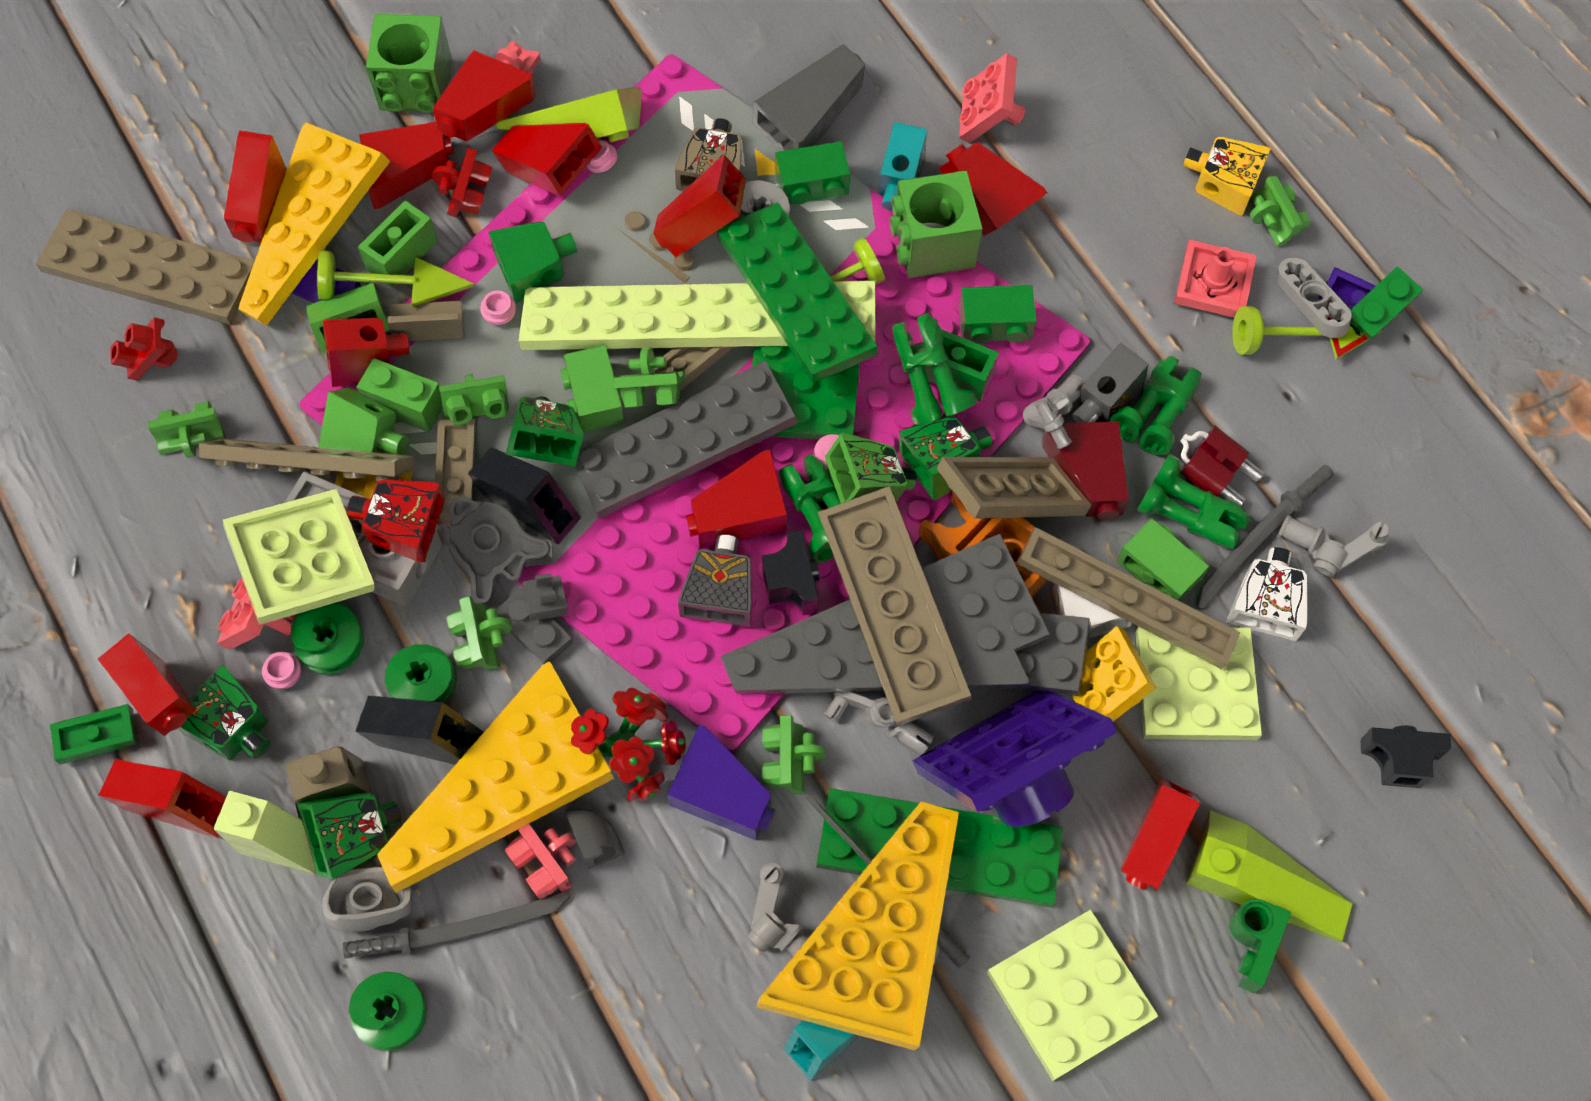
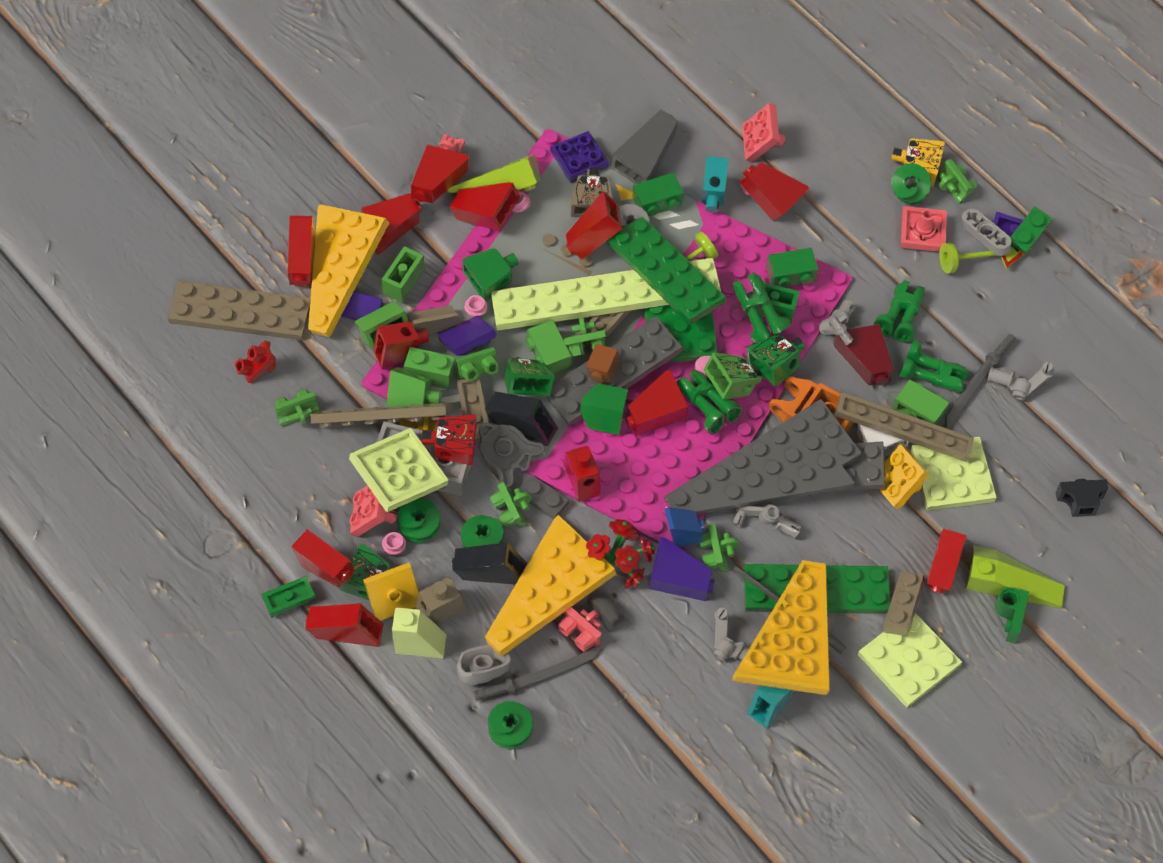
camera: 10 degrees left, 5 degrees down
green torso [297,793,401,879] -> none
lime piece [317,250,474,307] -> none
bright green brick [366,14,452,113] -> none
red hips [432,148,492,218] -> none
dark grey tile [523,573,568,621] -> none
torso [678,535,751,627] -> none
black brick [762,530,820,615] -> none
dark tan plate [818,486,971,726] -> none
bright green brick [889,171,982,278] -> none
dark purple piece [912,691,1117,827] -> none
dark tan plate [936,457,1091,519] -> none
dark grey torso [1072,342,1149,423] -> none
dark red piece [1180,425,1264,507] -> none
white torso [1226,547,1307,641] -> none
none -> yellow plate [363,562,419,621]
none -> dark purple tile [438,315,497,356]
none -> dark purple tile [550,131,609,183]
none -> red torso [563,446,601,502]
none -> green slope [580,383,628,435]
none -> dark orange brick [586,344,620,384]
none -> blue slope [664,507,706,548]
none -> dark tan plate [883,571,925,636]
none -> green piece [891,163,931,204]

